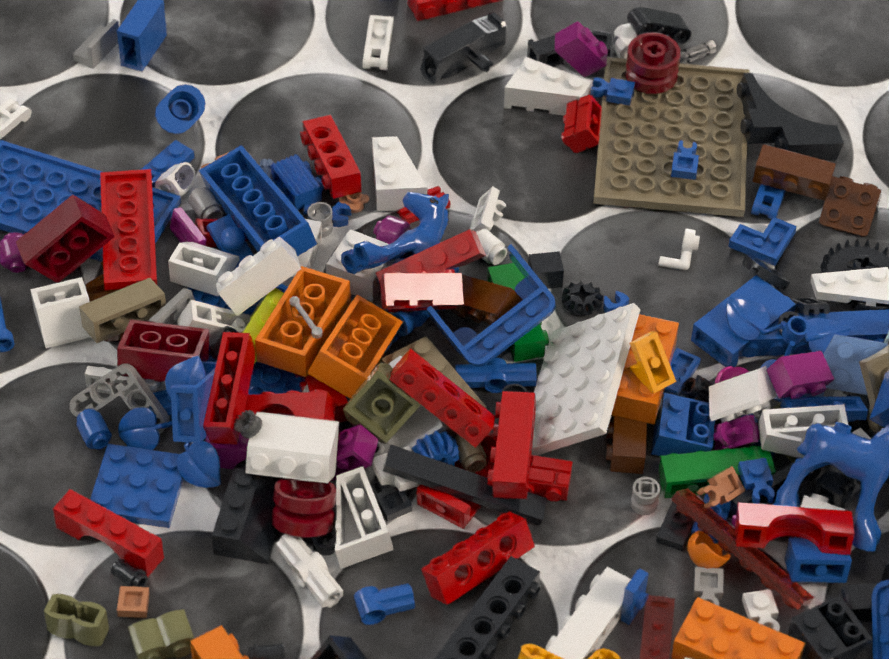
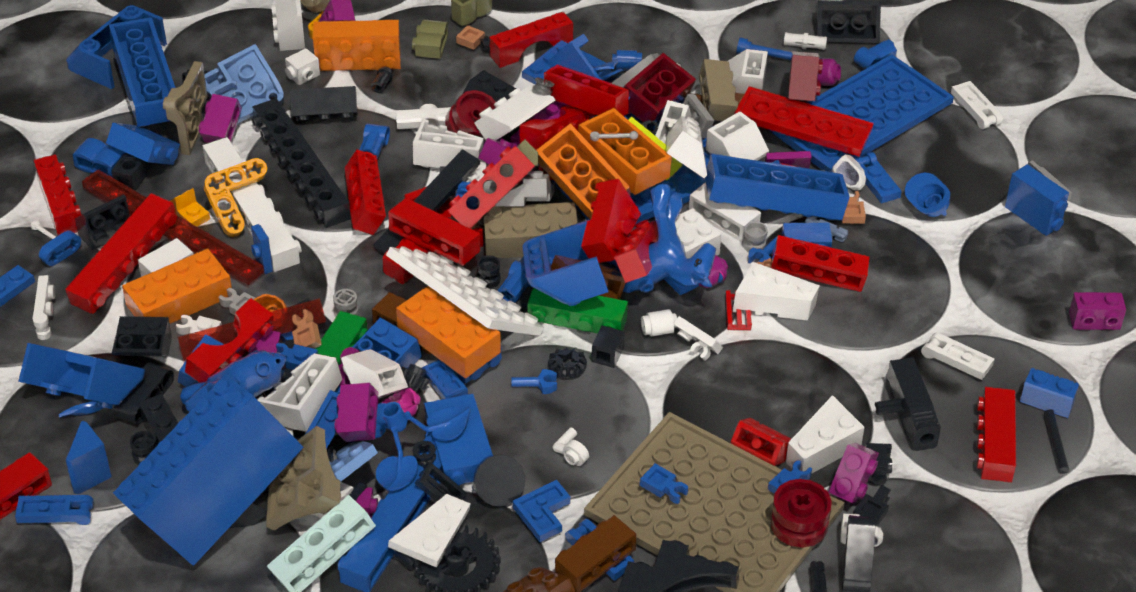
camera: 120 degrees right, 5 degrees down
light orange slope [629,331,676,393] -> none

